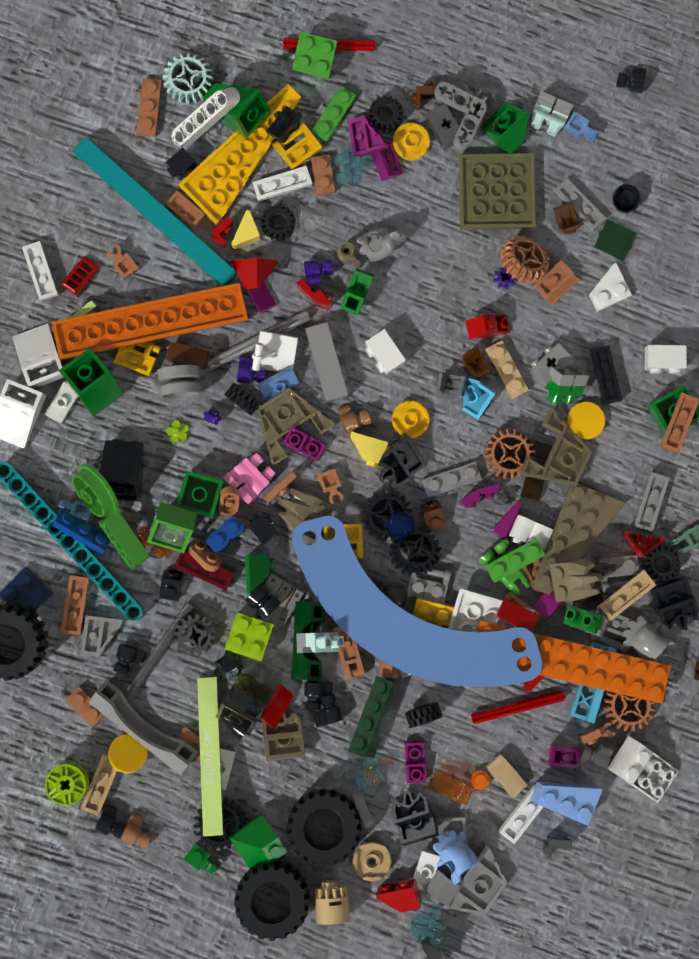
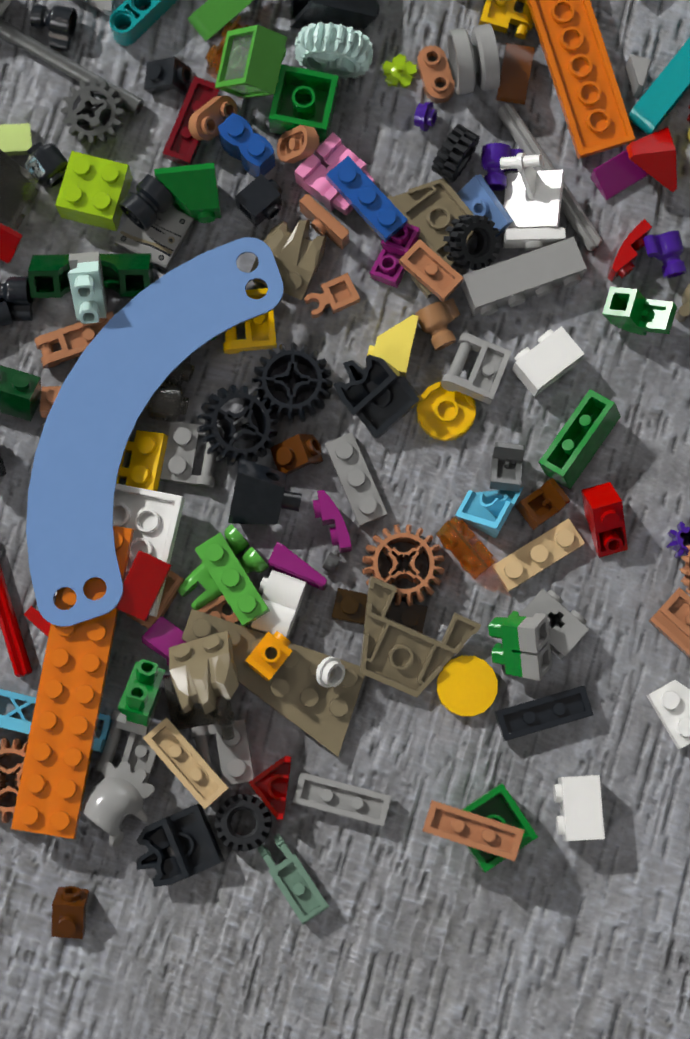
camera: 90 degrees right, 5 degrees down
clear blue head [385,511,414,538] -> none
none -> black torso [228,458,302,525]
none -> light orange brick [243,631,293,682]
none -> light aqua gear [295,22,373,80]
none -> white plate [316,656,345,688]
none -> blue plate [326,156,408,242]
none -> nougat plate [399,239,464,302]
none -> nougat plate [417,46,455,103]
none -> clear orange hinge [436,516,495,579]
none -> light grey plate [441,333,512,405]
none -> black tyre [443,215,501,270]
none -> white plate [503,227,566,252]
none -> green brick [538,389,621,489]
none -> light grey slope [626,54,651,98]

